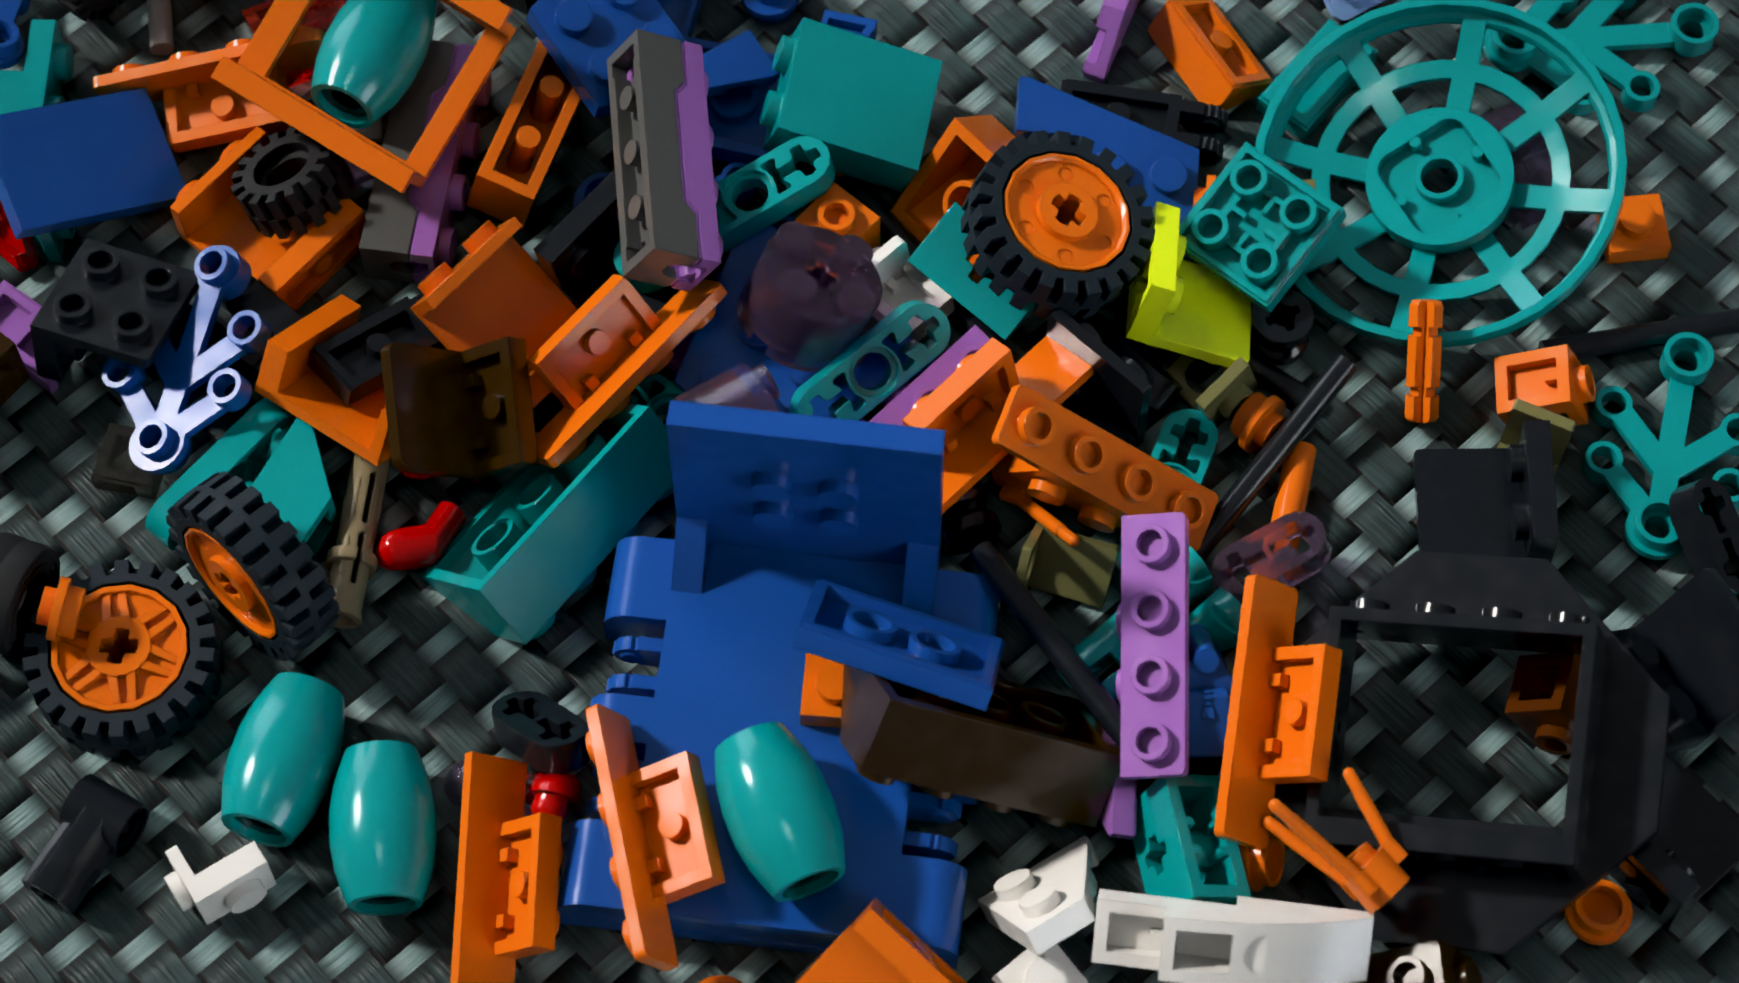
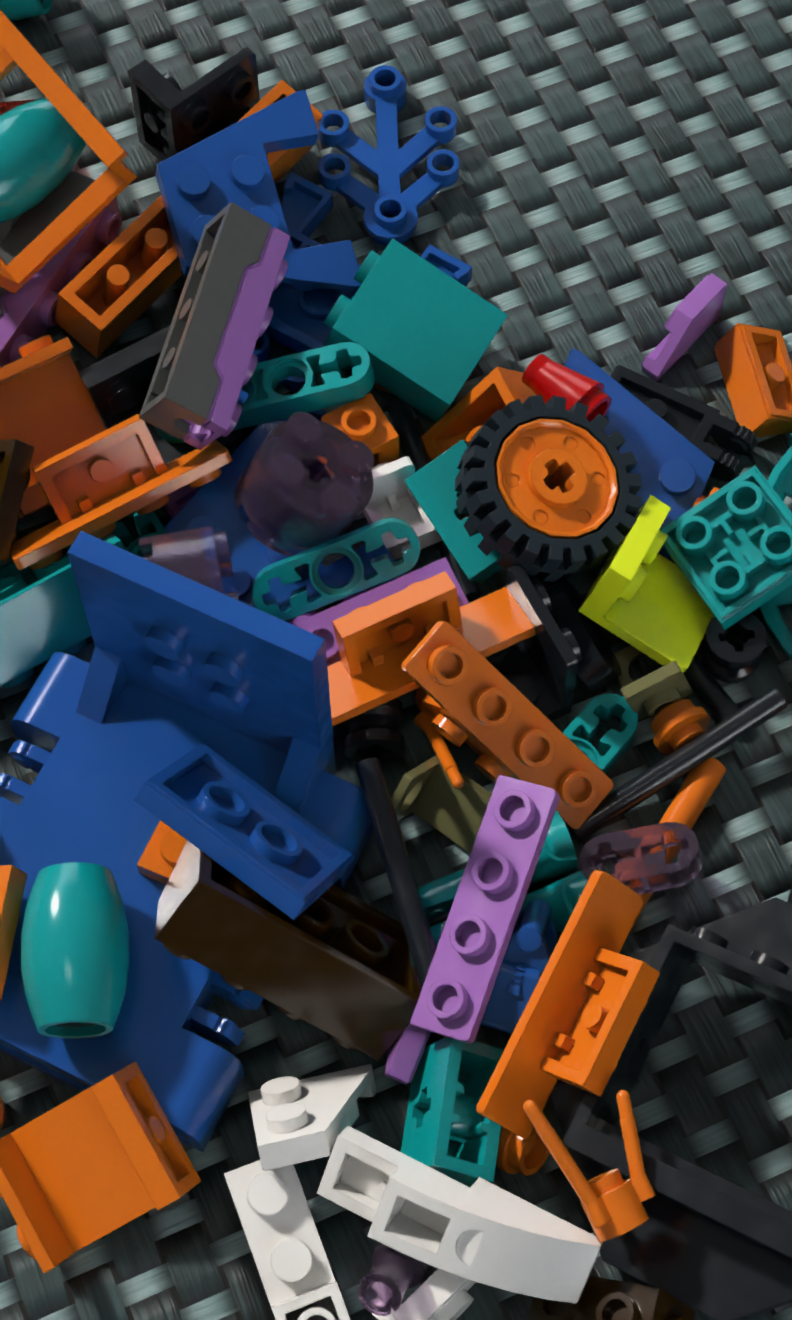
camera: 20 degrees right, 0 degrees up
none -> red cone [522,354,612,422]

